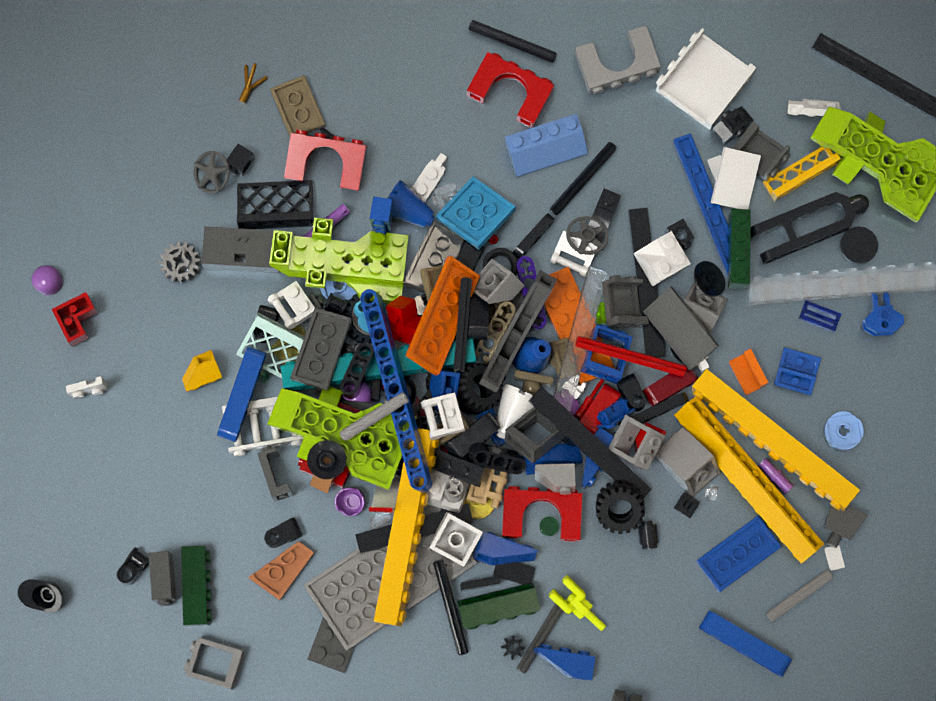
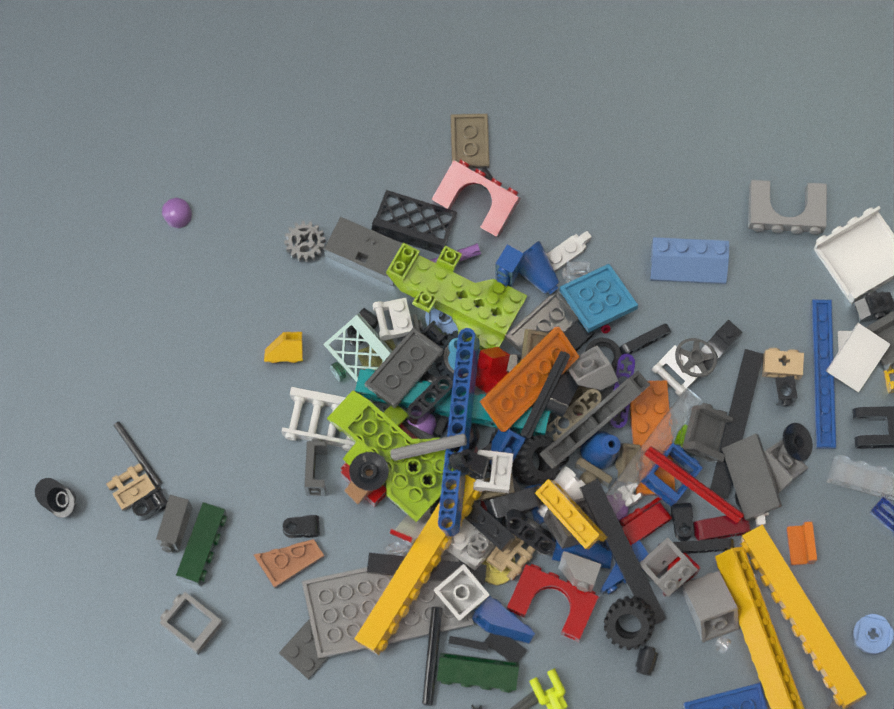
camera: 20 degrees right, 5 degrees down
red brick [52,292,98,347] -> none
white wing [66,376,108,399] -> none
dark grey wheel [194,151,230,193] -> none
blue beam [217,347,267,442] -> none
black brick [226,143,255,177] -> none
pearl gold plant [239,63,268,103] -> none
medium lavender hair [334,487,366,516] -> none
red arch [467,52,554,128] -> none
black axle [469,20,557,62] -> none
clear green tile [539,517,559,537] -> none
black axle [550,142,616,216] -> none
blue hinge [597,398,635,429] -> none
white slope [634,231,691,286] -> none
black tile [673,492,700,519] -> none
dark green brick [728,209,751,289] -> none
medium lavender pin [758,458,794,494] -> none
blue slope [774,347,821,395] -> none
none -> tan plate [106,463,155,511]
none -> black bar [113,421,162,487]
none -> black piece [449,449,489,479]
none -> yellow fence [535,479,607,550]
none -> tan brick [762,348,804,380]

